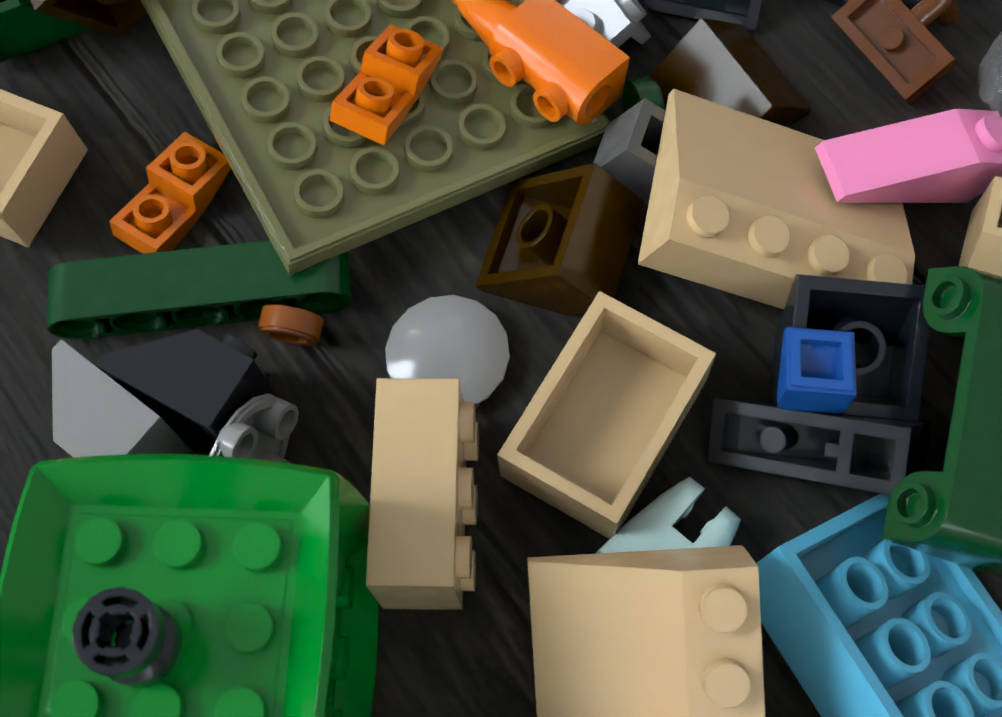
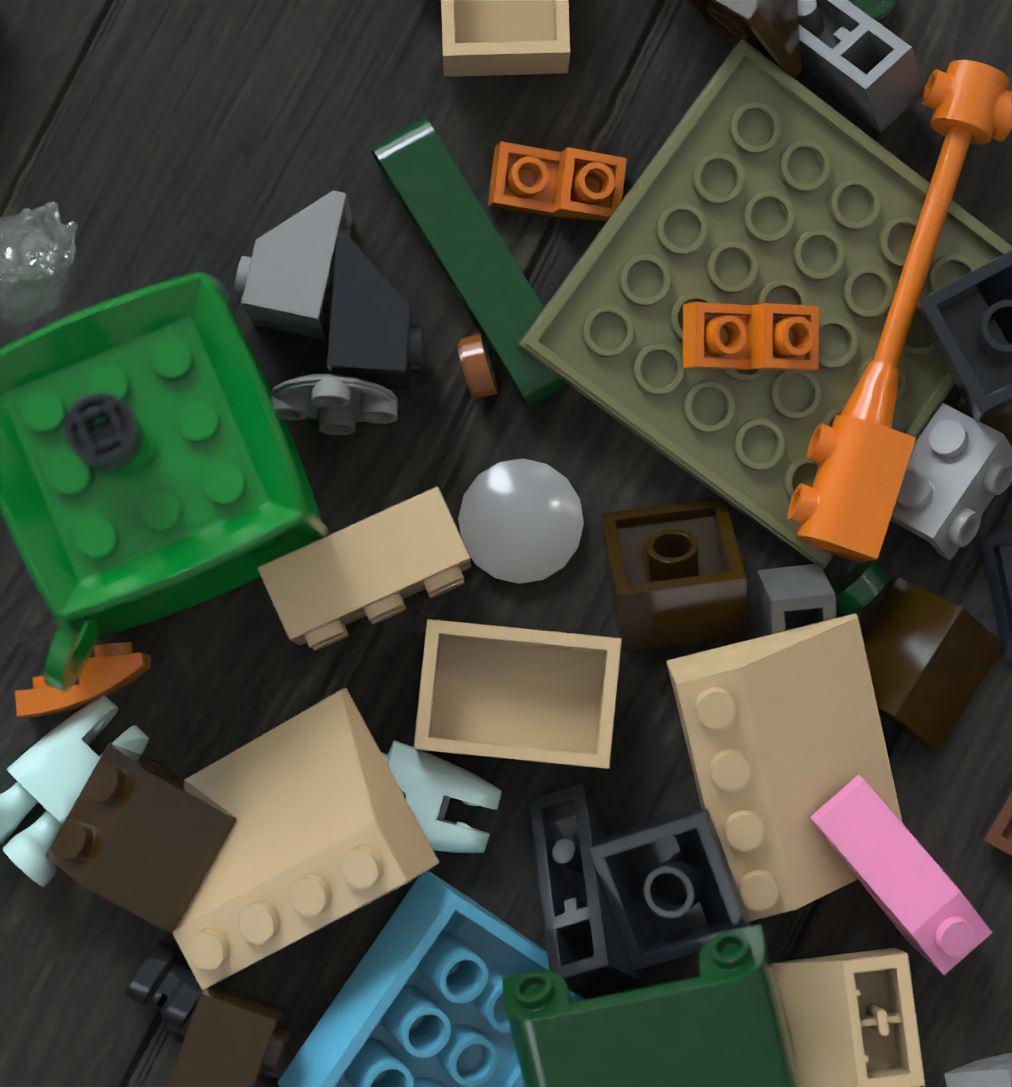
camera: 55 degrees right, 15 degrees up
blue slope [777,327,857,414] -> none

